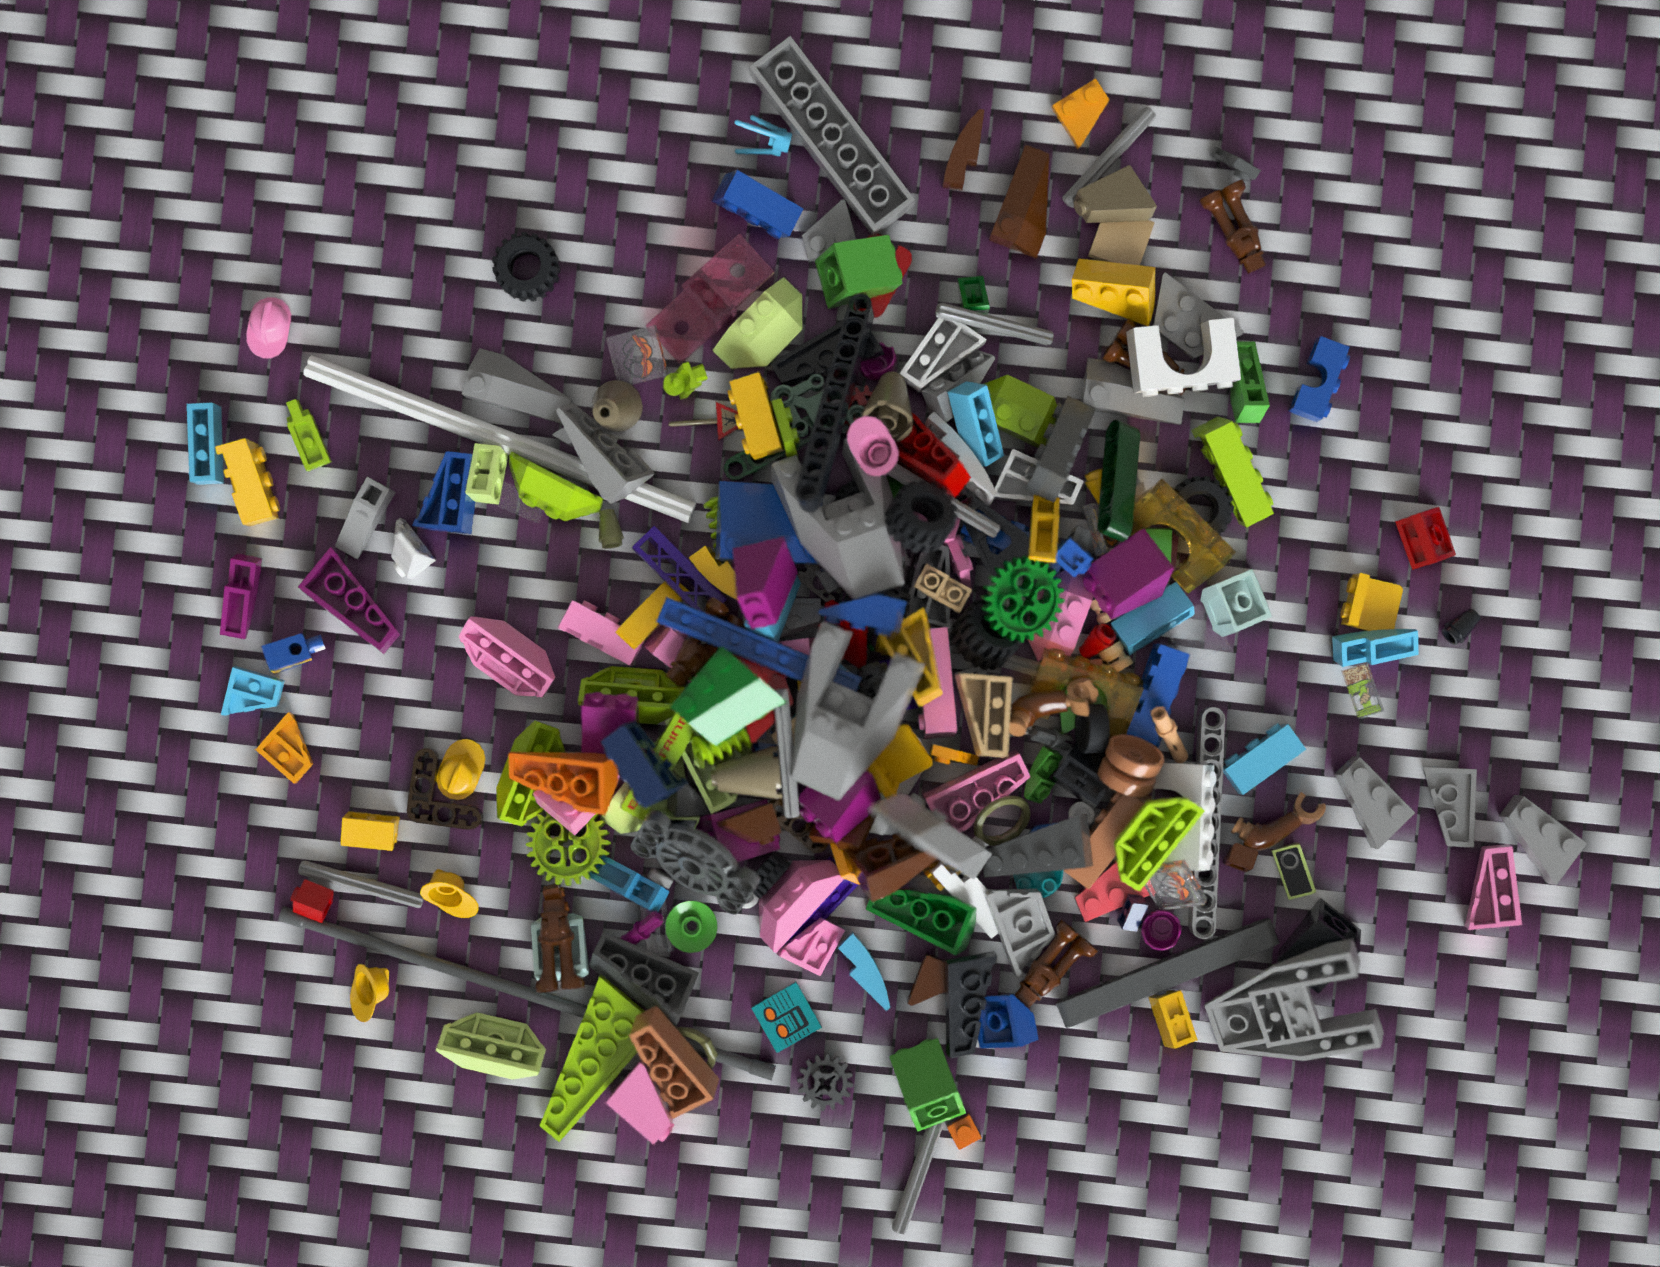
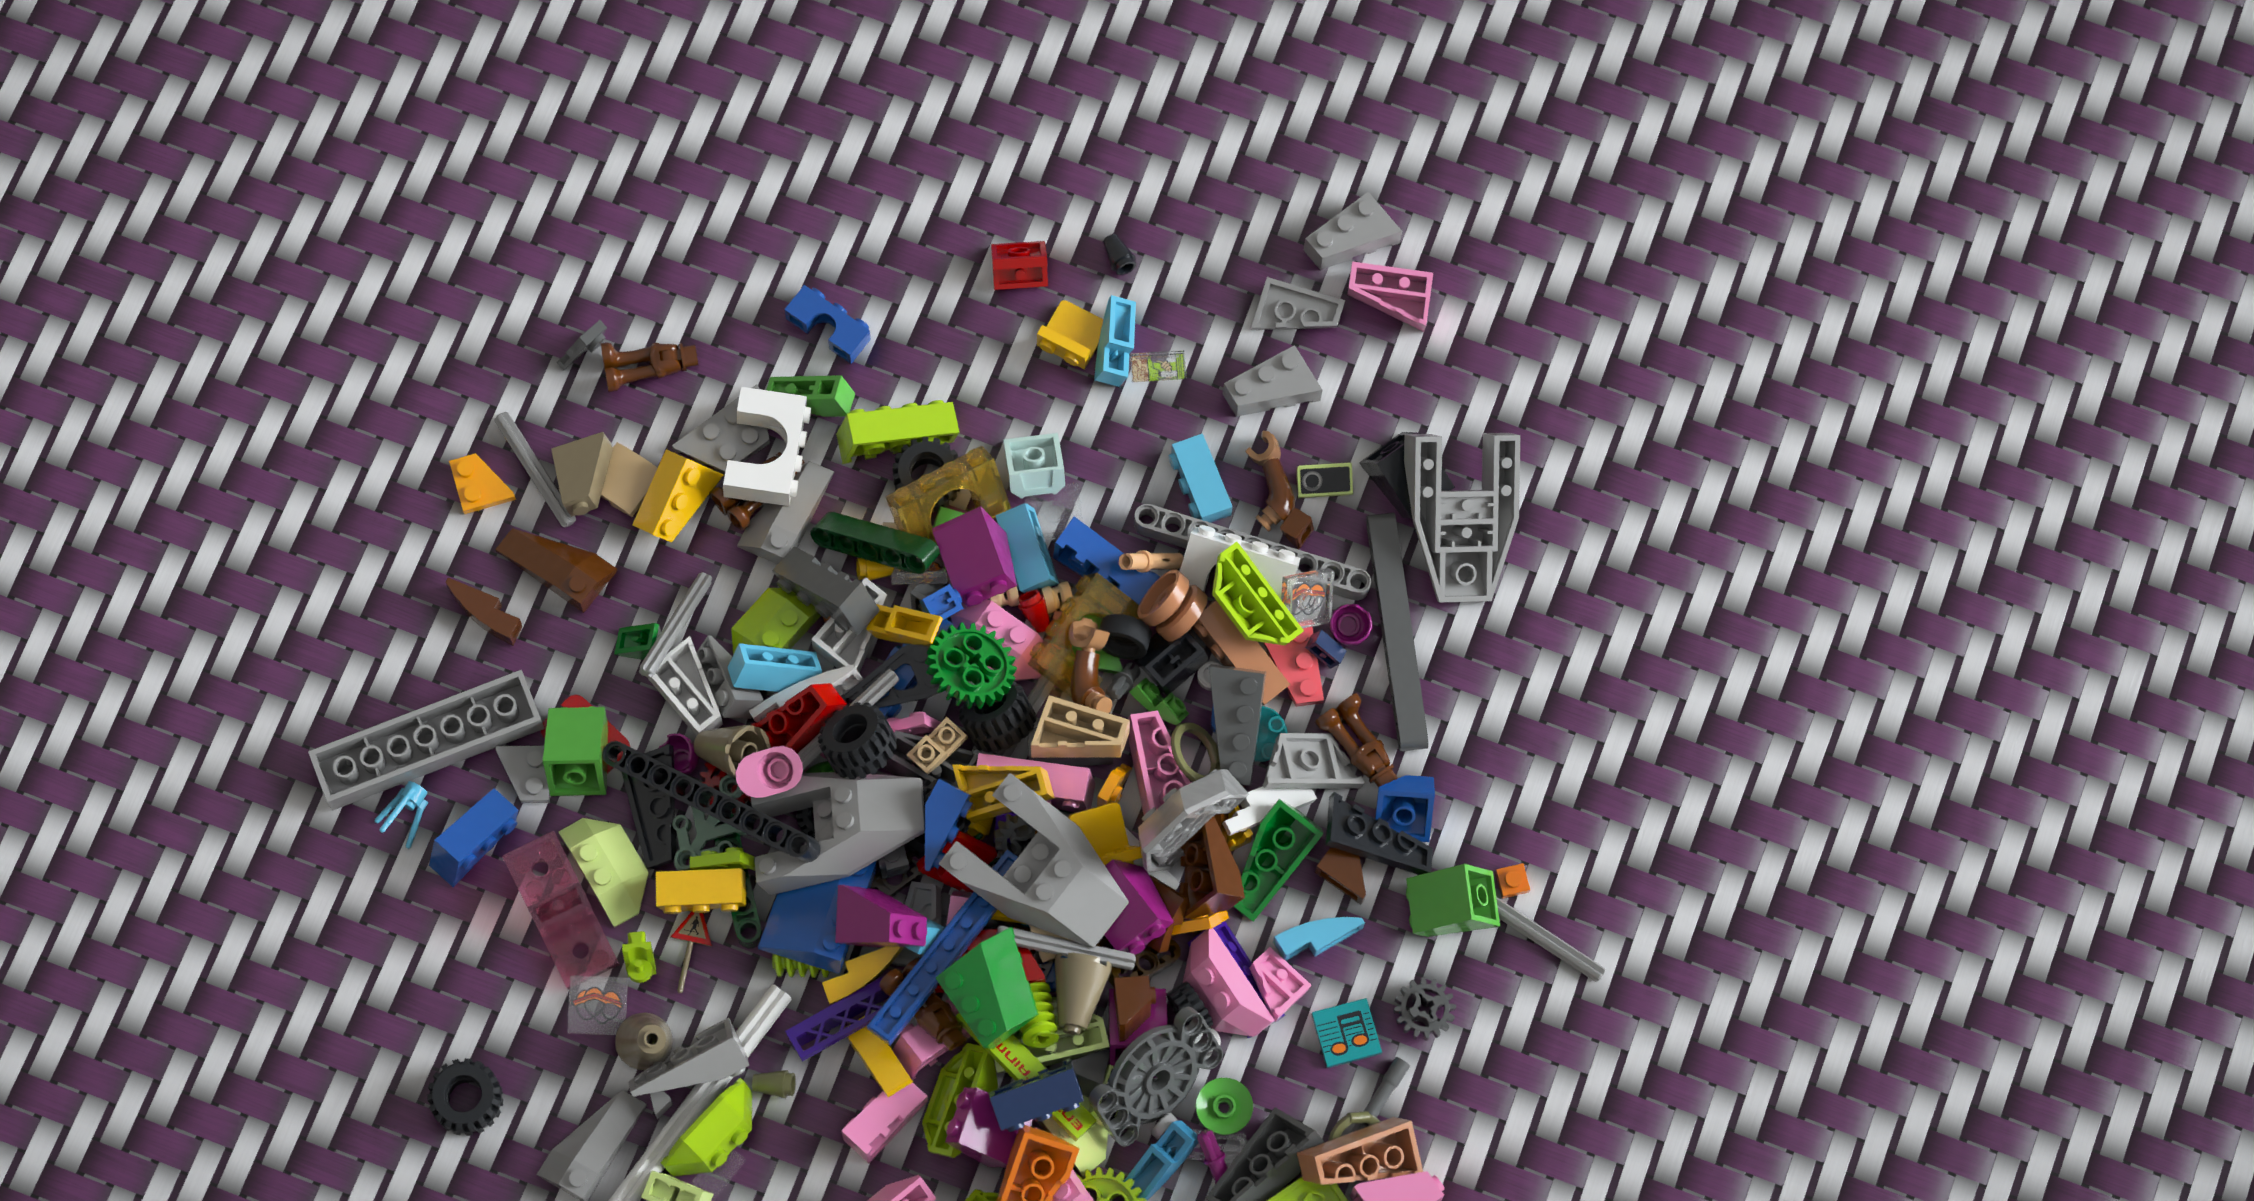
camera: 80 degrees left, 15 degrees down
yellow hinge [1148,990,1198,1049] -> none

